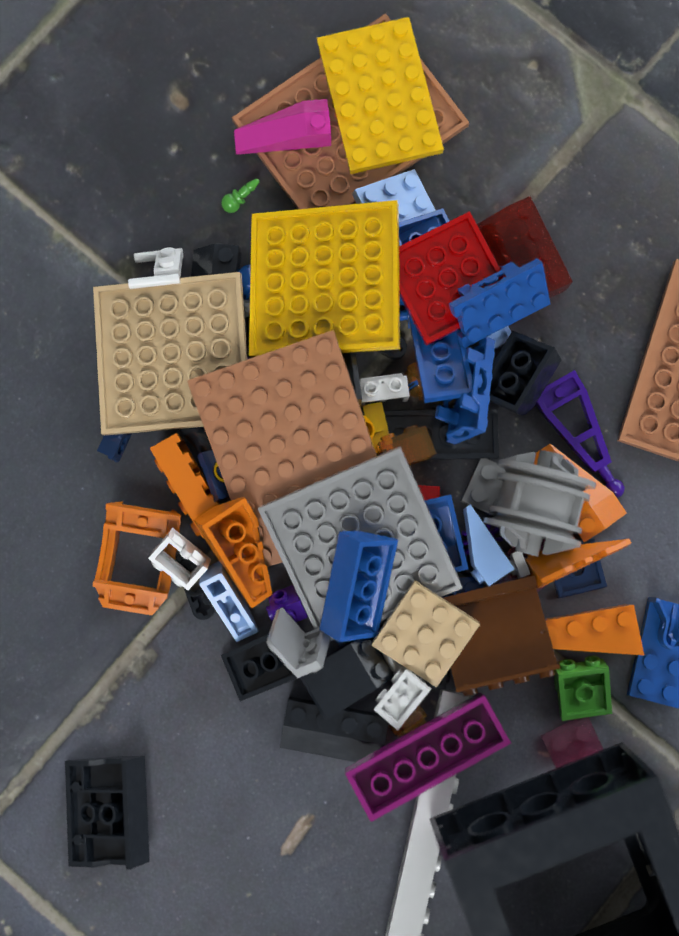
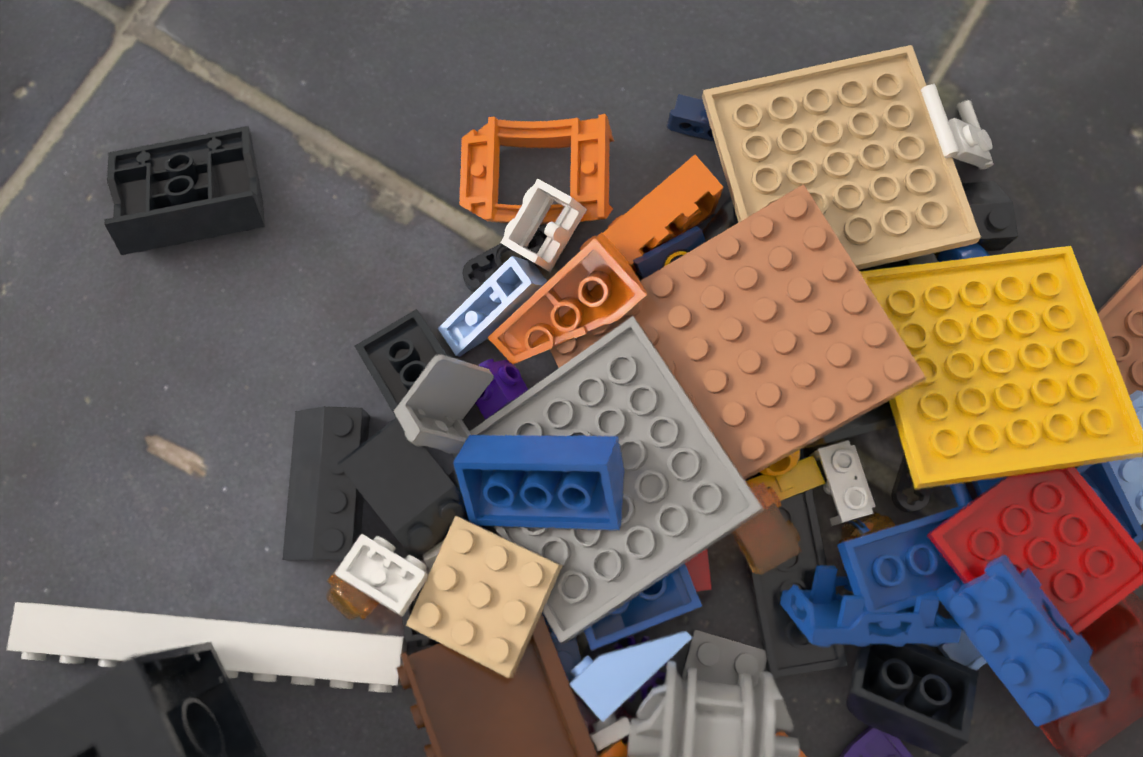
camera: 80 degrees right, 5 degrees down
bright green bar [221,179,259,213] -> none
magenta brick [345,692,511,822] -> none

